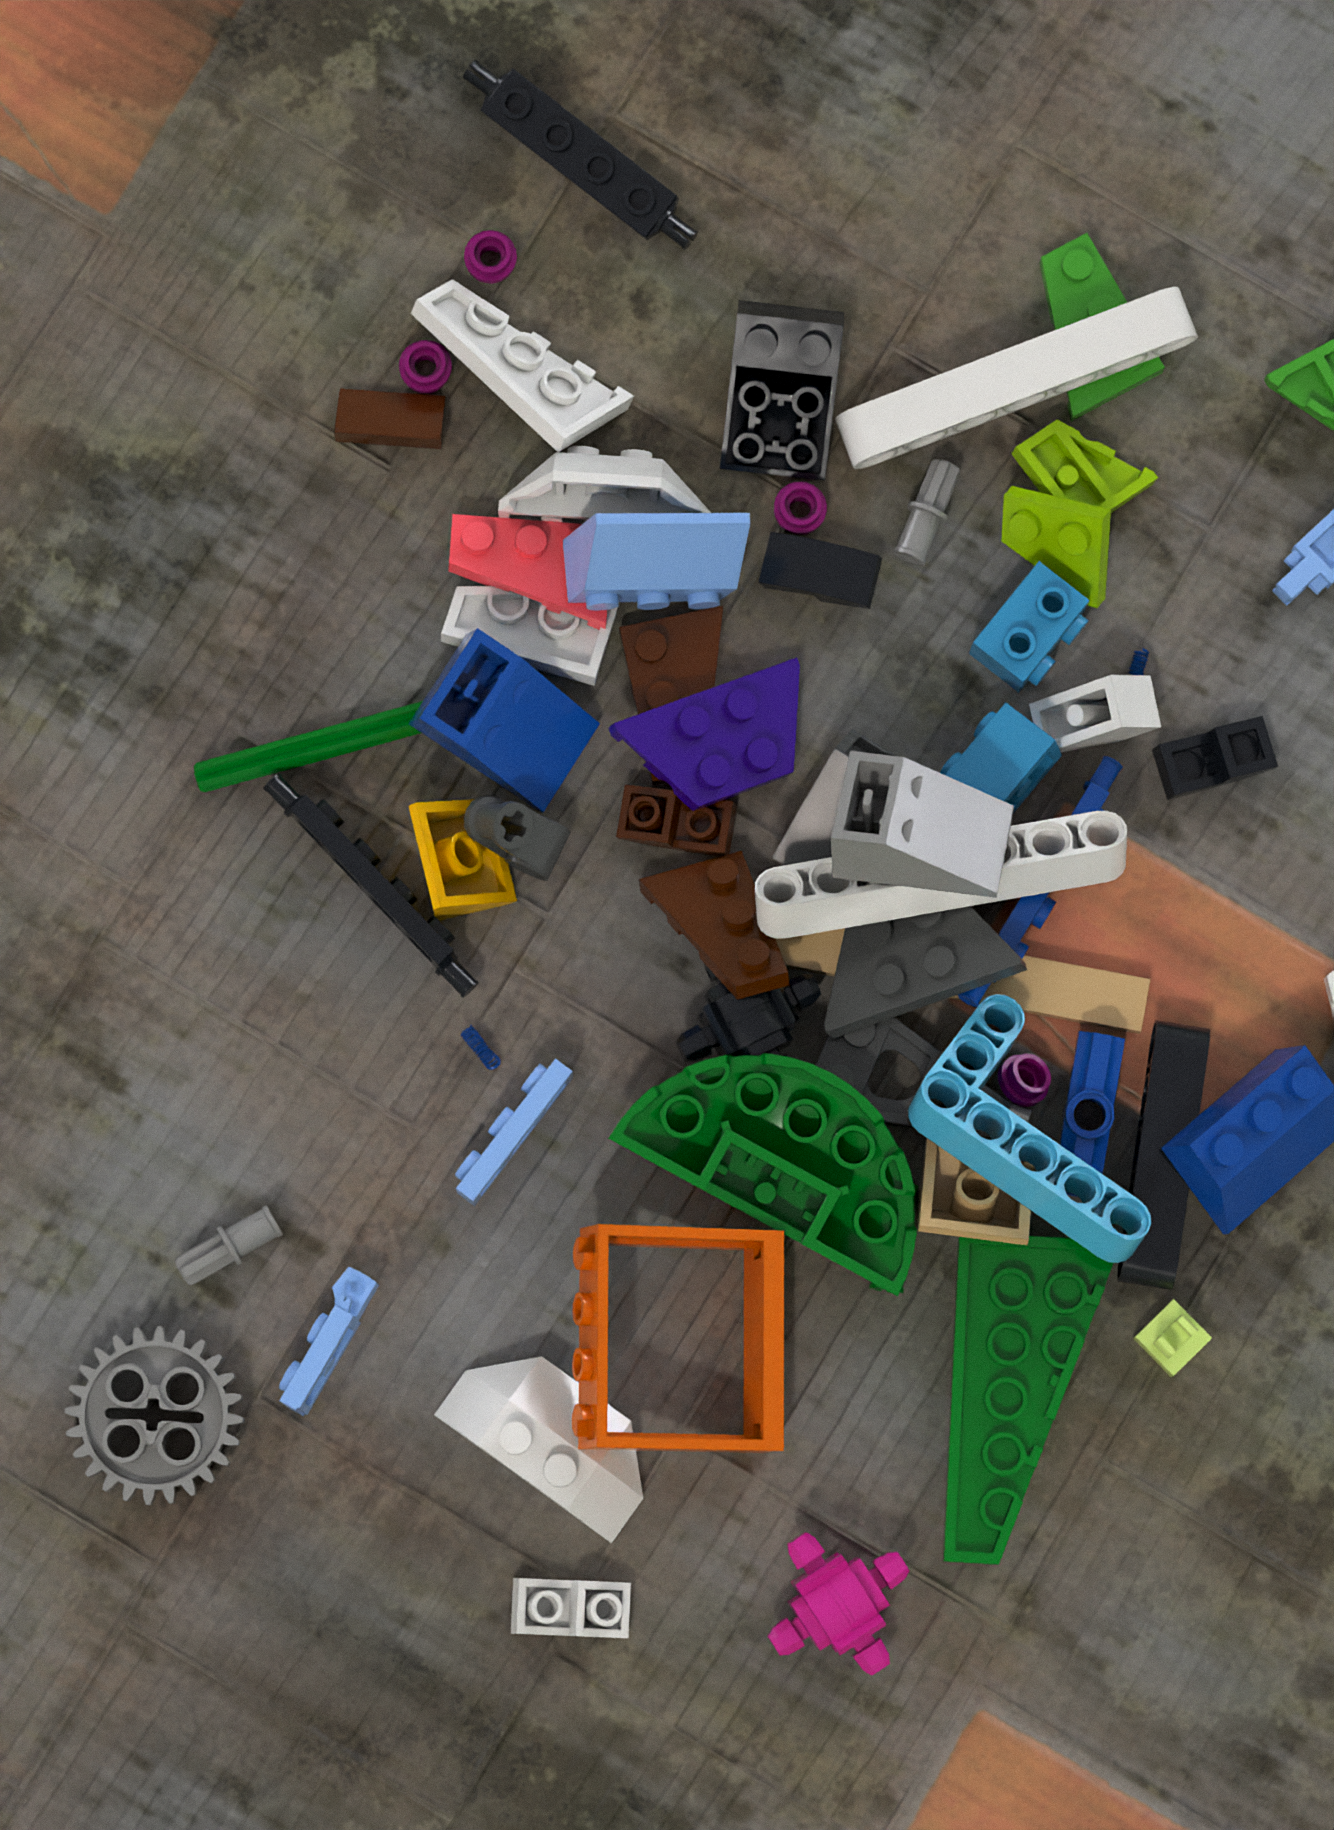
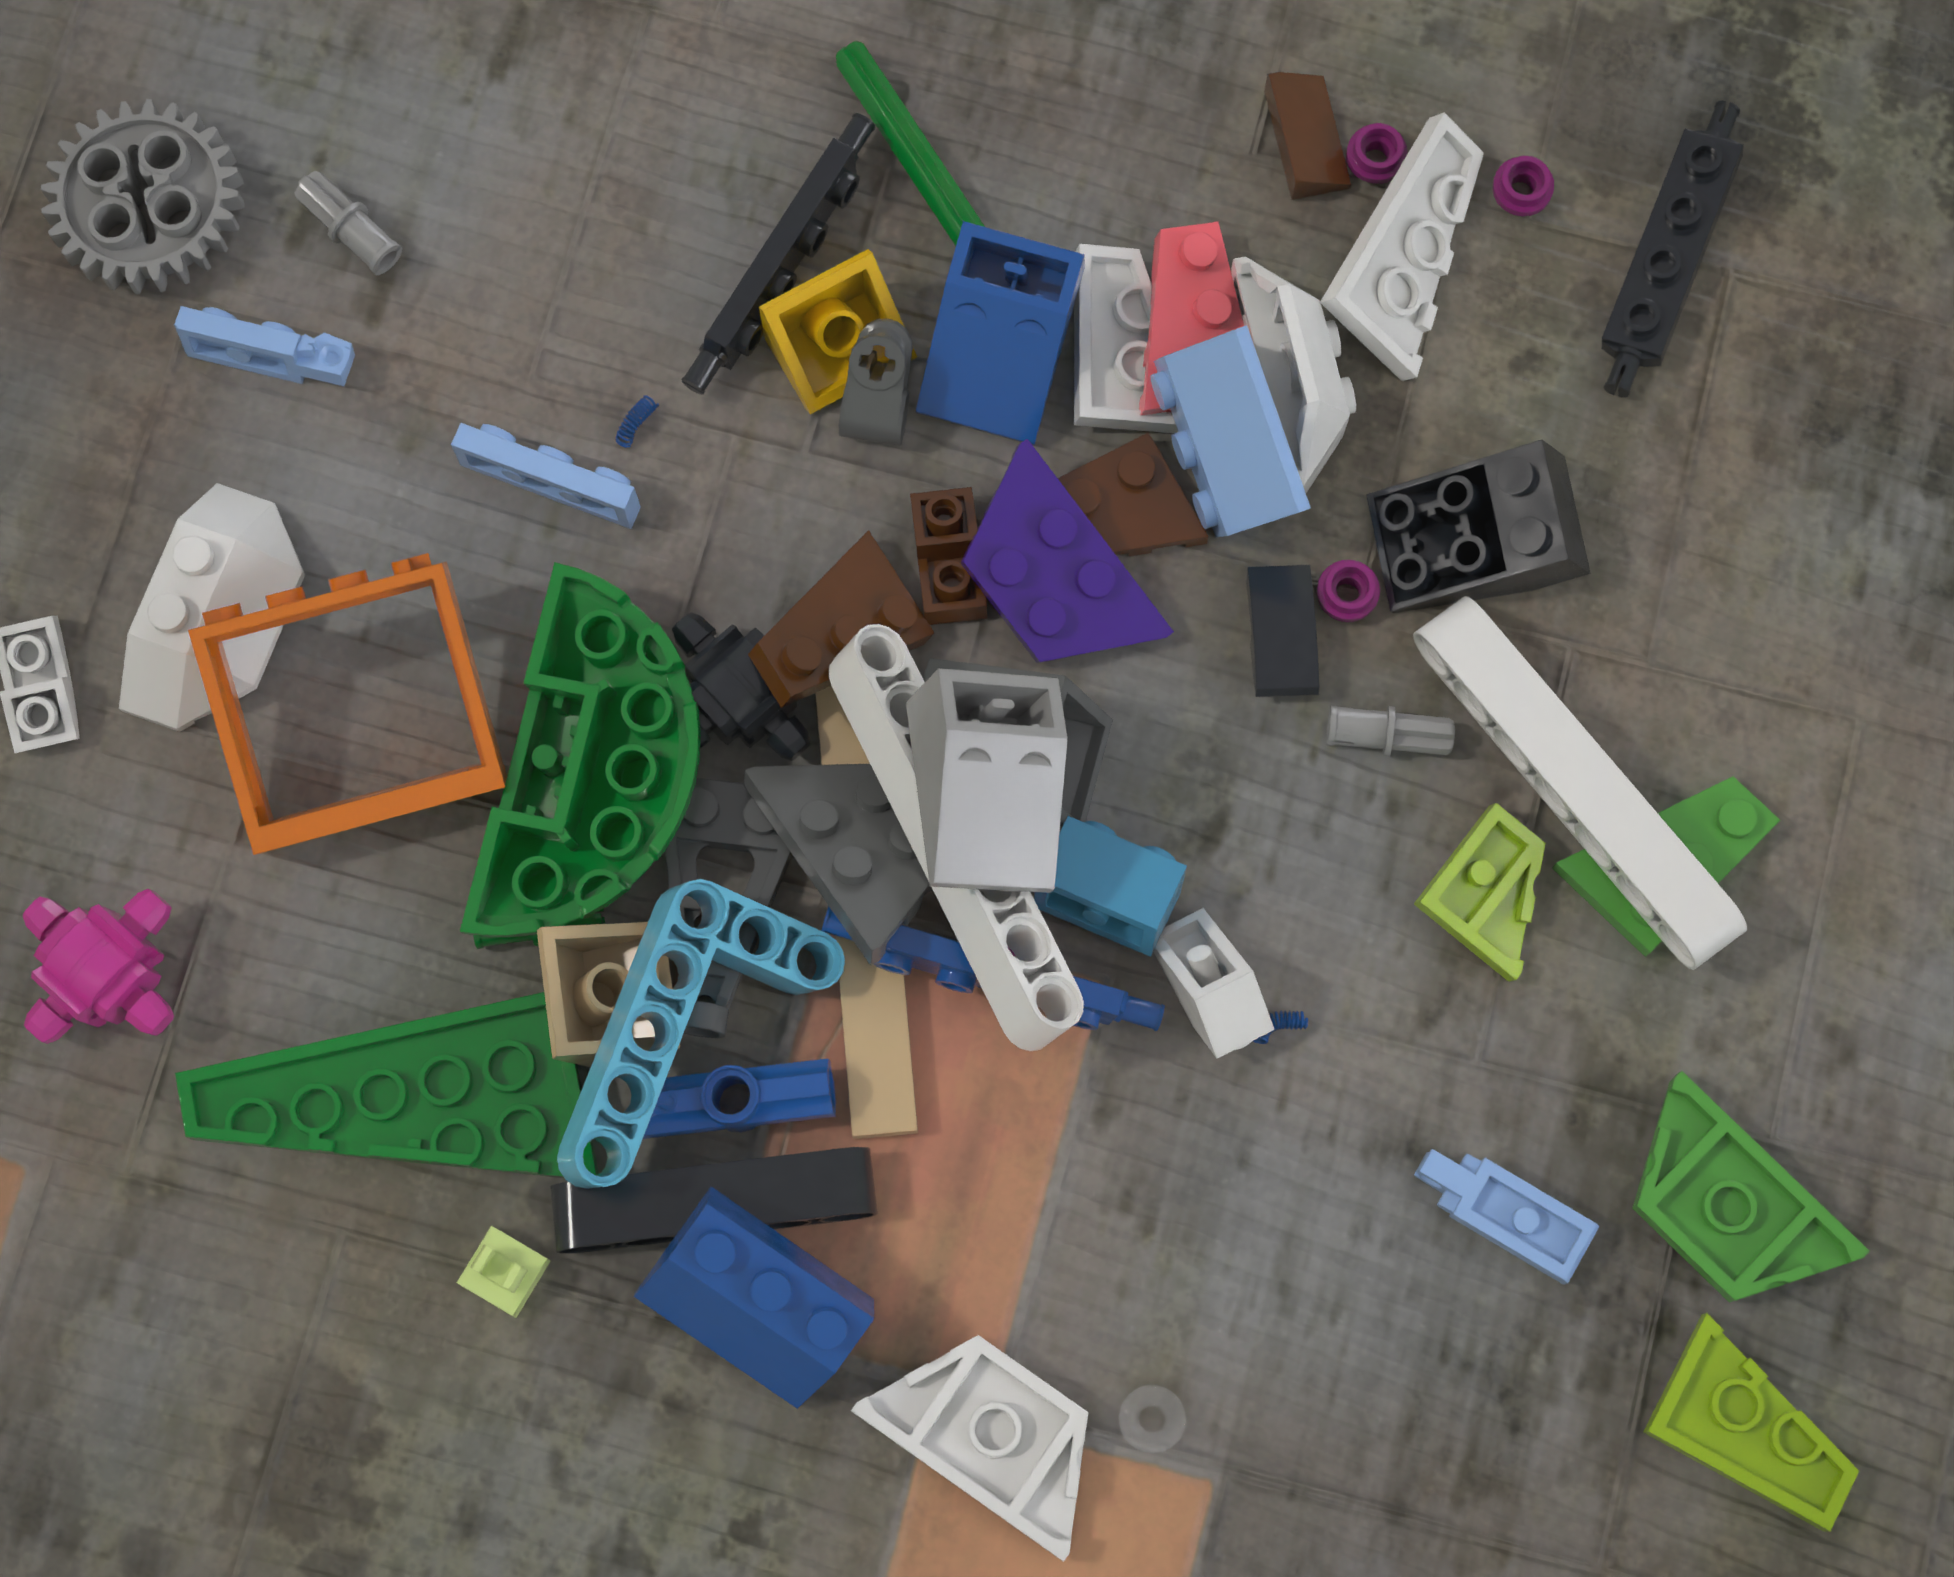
camera: 80 degrees right, 5 degrees down
dark azure brick [969,561,1090,693] -> none
magenta plate [998,1053,1051,1107] -> none
lime wing [1001,486,1111,608] -> none
black slope [1152,716,1278,800] -> none

